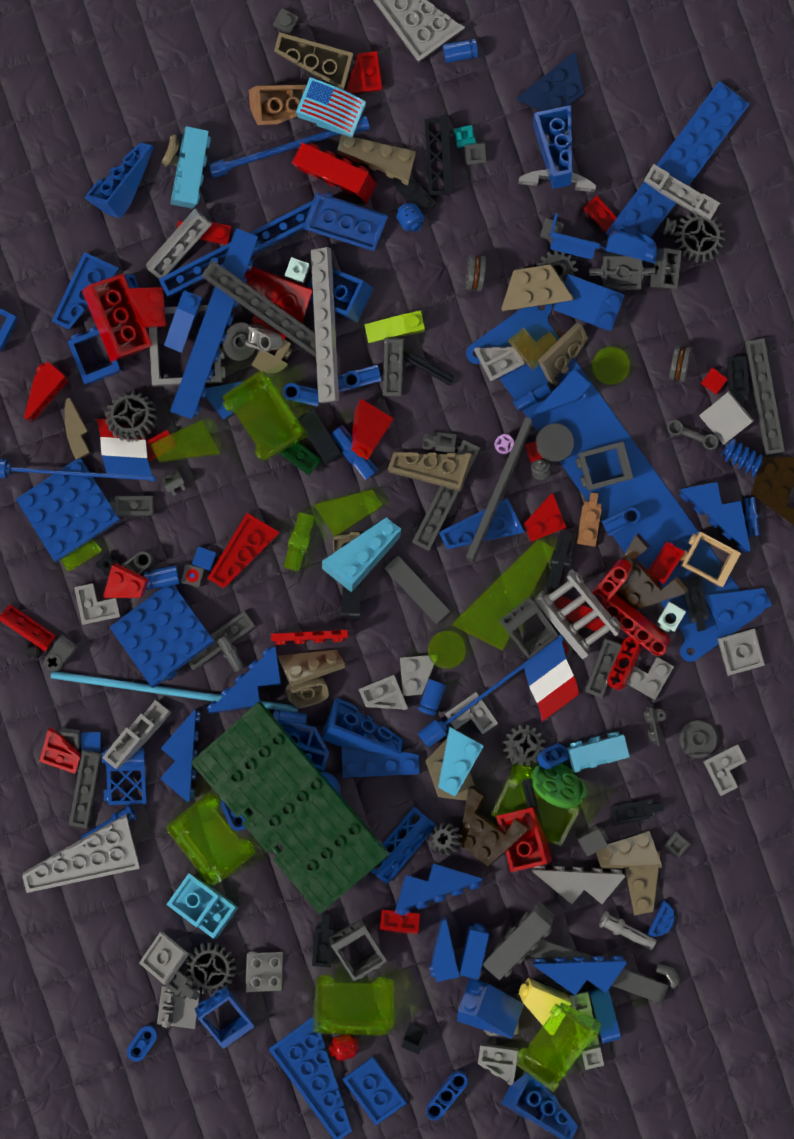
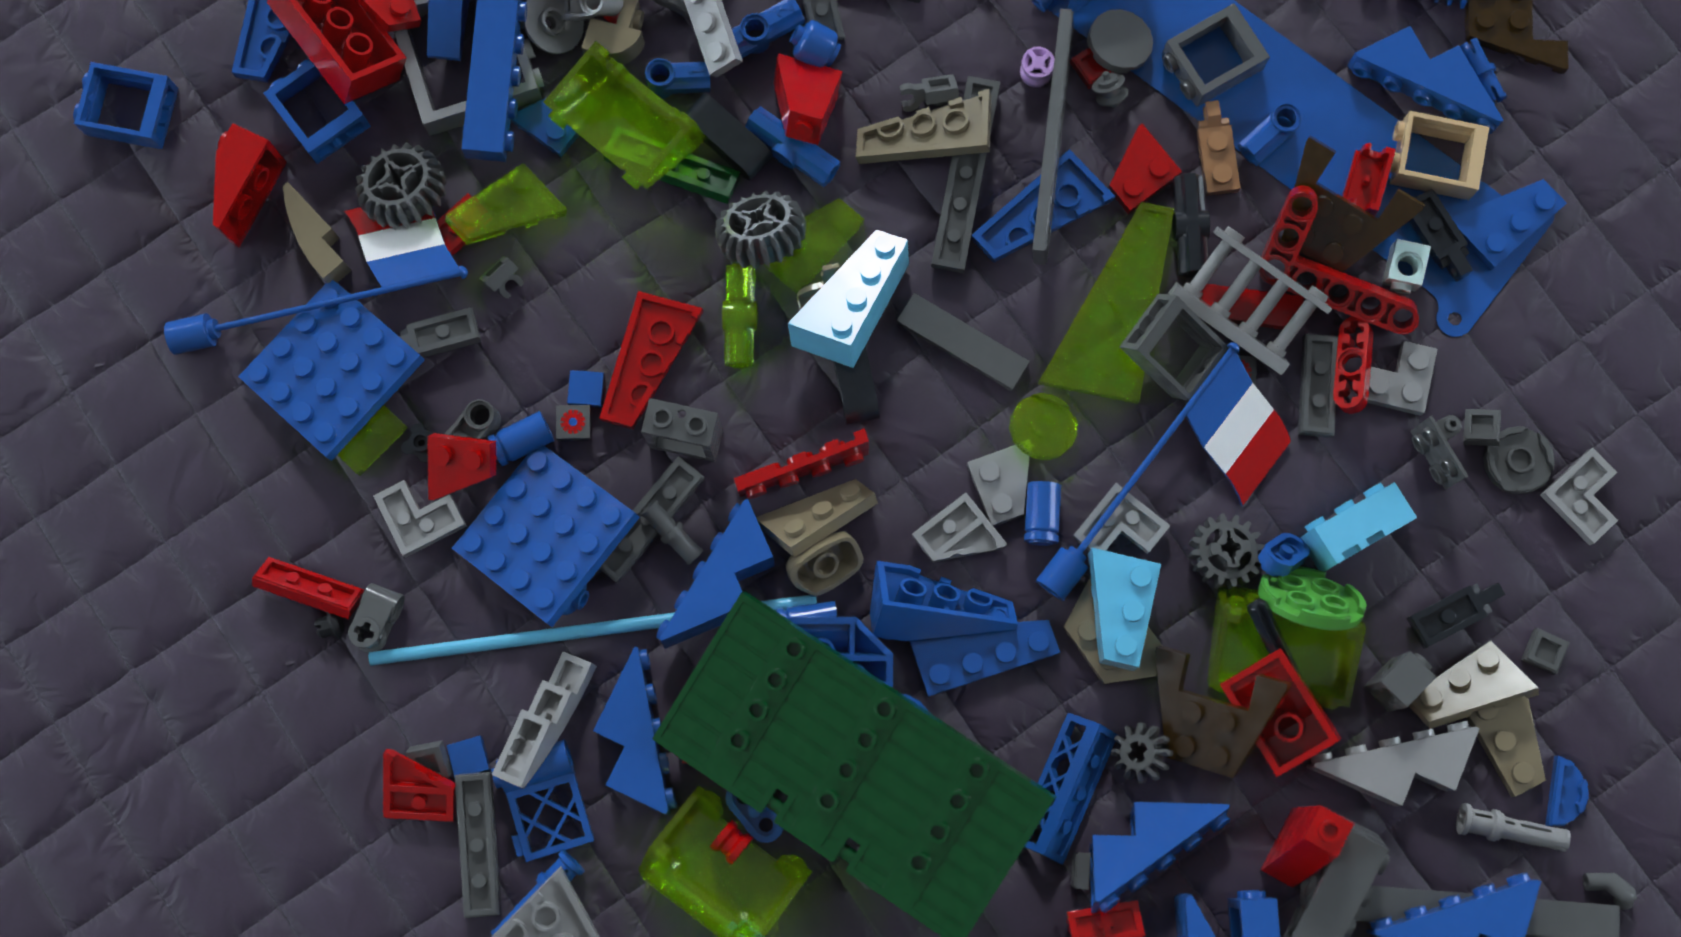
camera: 10 degrees left, 10 degrees down
light grey tile [717,628,765,676] -> none
none -> dark grey window [641,398,723,462]
none -> red wheel [710,820,754,865]
none -> dark grey gear [715,191,806,269]
none -> blue head [789,20,841,67]
none -> dark grey tile [1071,852,1091,890]
none -> red slope [1260,805,1354,888]
none -> dark grey tile [1463,409,1502,446]

